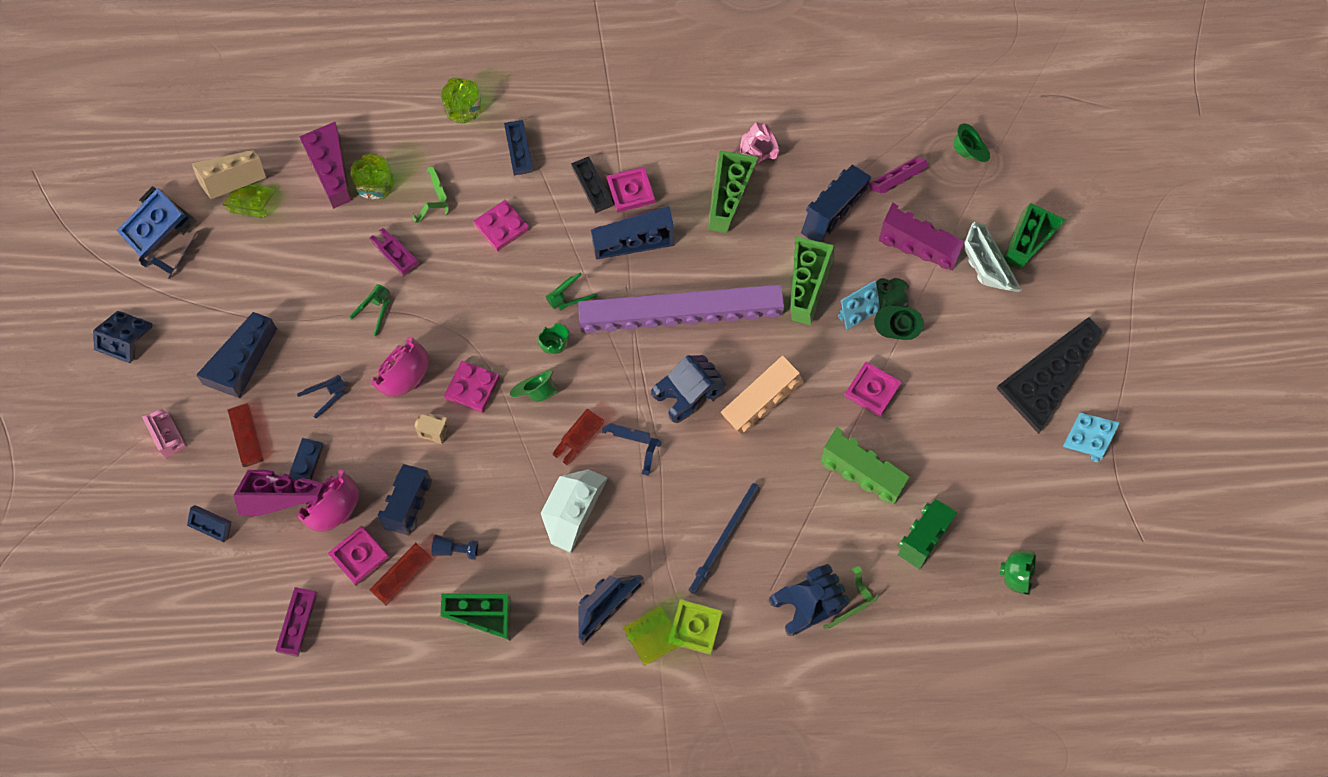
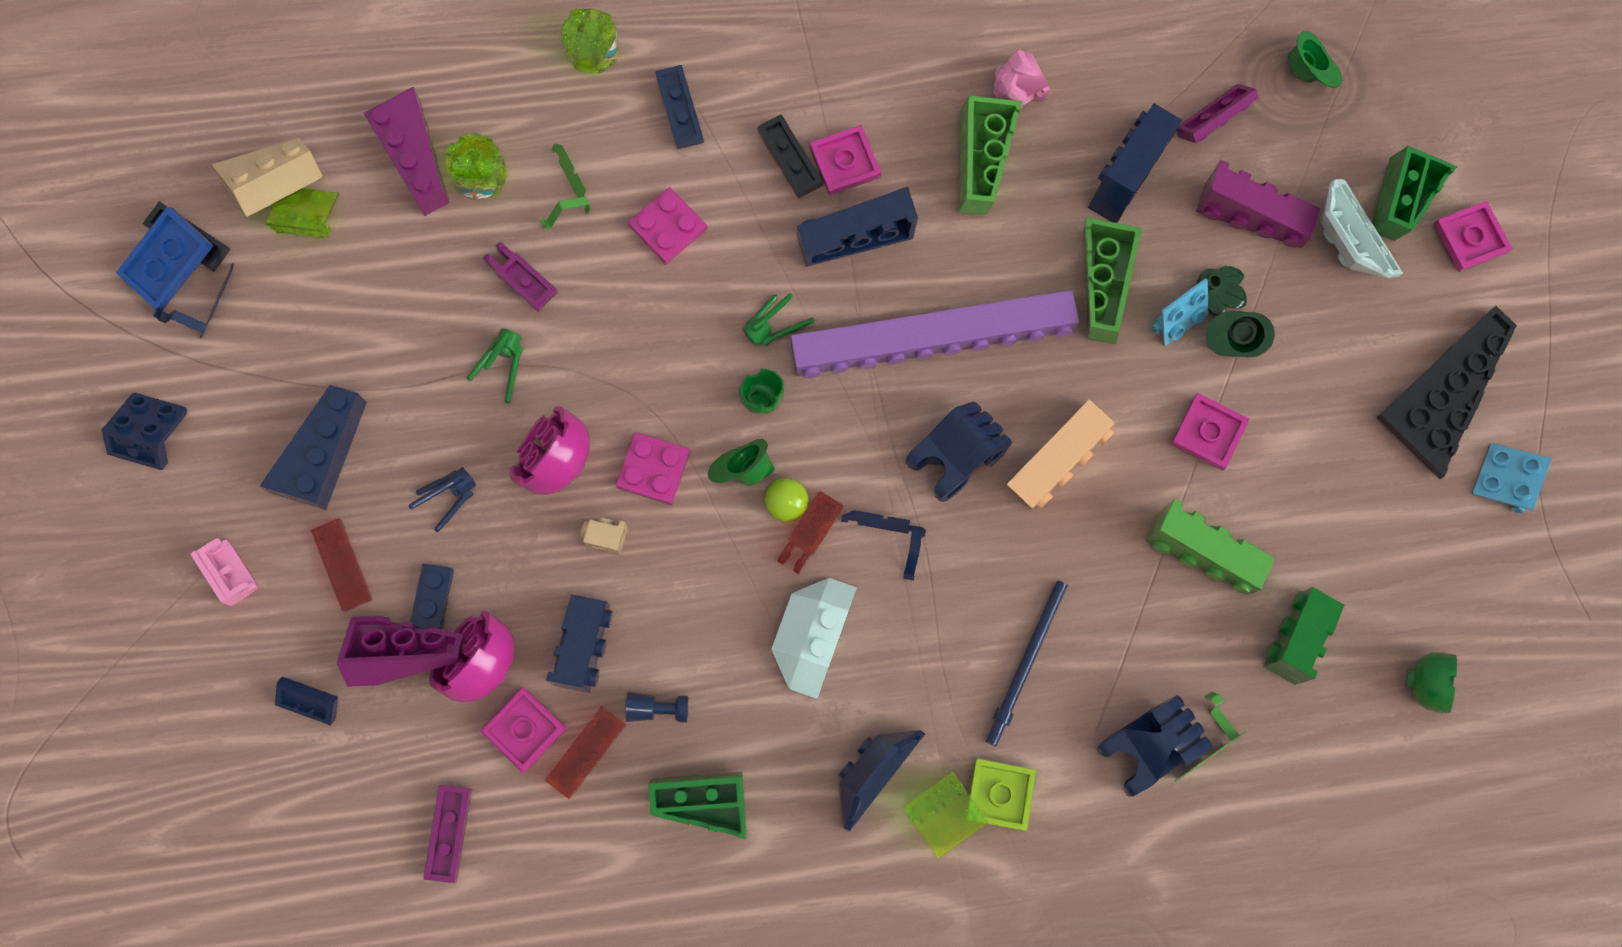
camera: 10 degrees left, 10 degrees up
none -> lime hair [763,477,809,522]
none -> dark pink plate [1434,201,1513,272]

